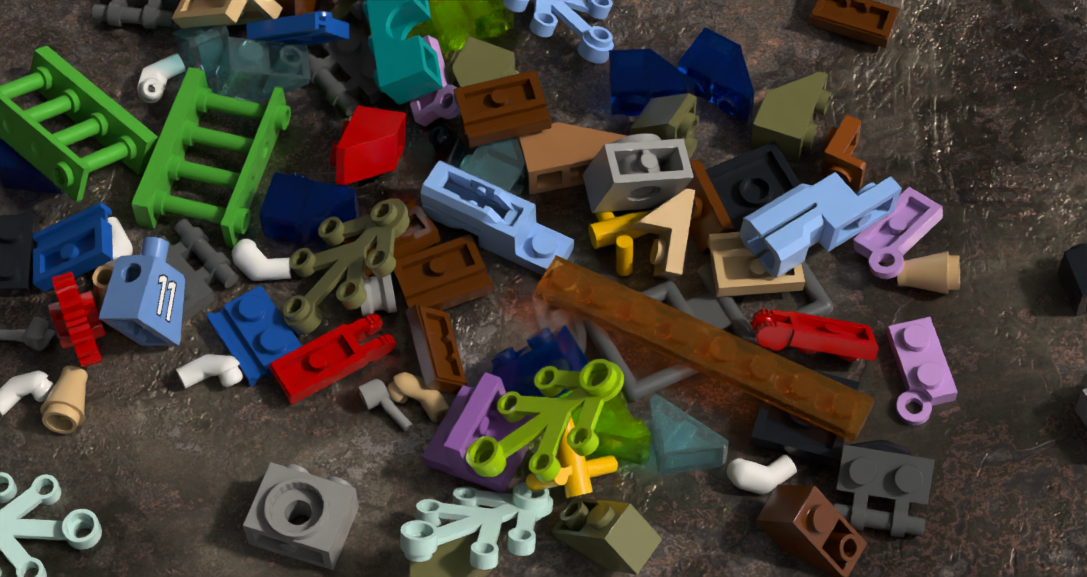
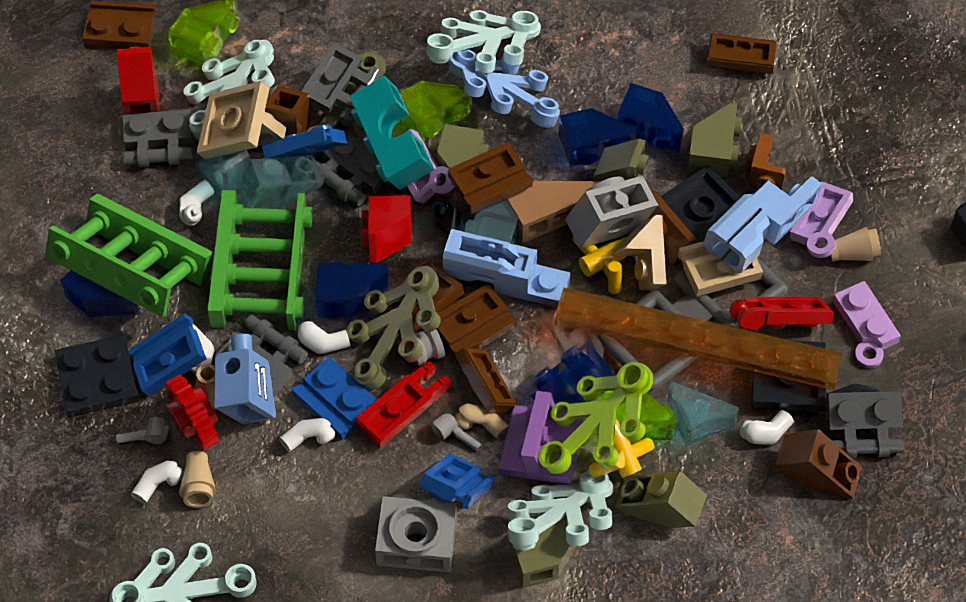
camera: 15 degrees left, 0 degrees up
none -> blue plate [419,453,496,509]

